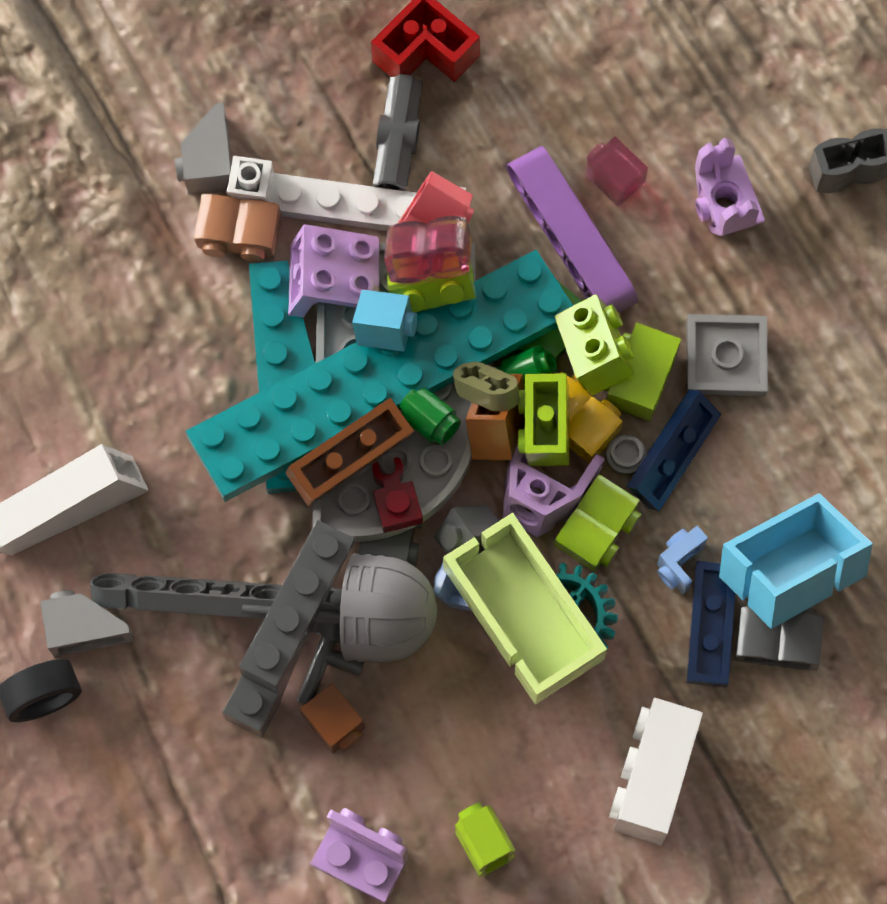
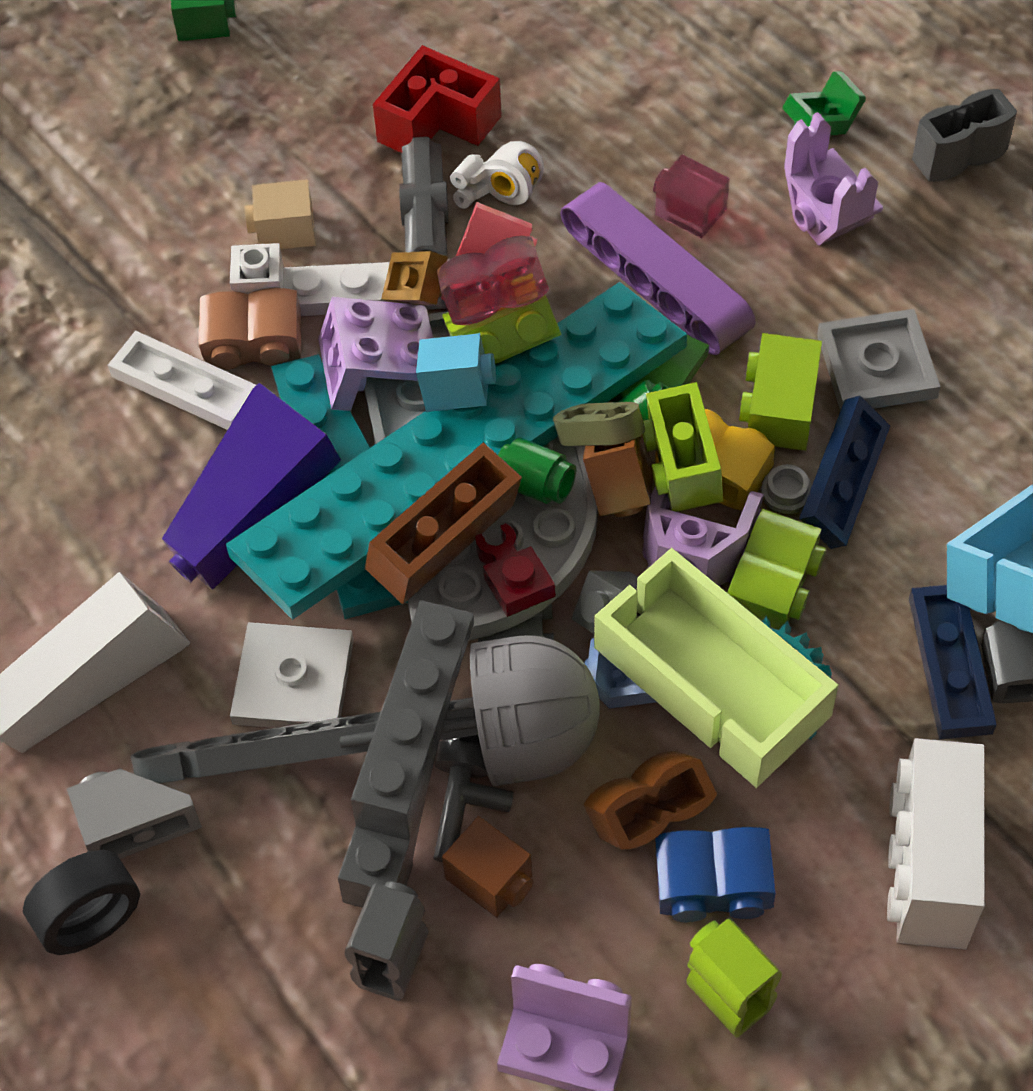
camera: 10 degrees left, 15 degrees down
light grey slope [175,103,232,194] -> none
lime brick [554,294,635,396] -> none
light blue bracket [657,525,708,595] -> none
none -> white plate [108,331,256,430]
none -> dark purple slope [162,383,341,590]
none -> white plate [230,622,354,728]
none -> tan brick [245,179,316,249]
none -> dark grey brick [344,881,428,1001]
none -> pearl gold plate [381,251,448,305]
none -> white piece [450,141,544,208]
none -> dark orange brick [583,751,717,850]
none -> blue brick [655,827,776,922]
none -> green bracket [782,71,866,135]

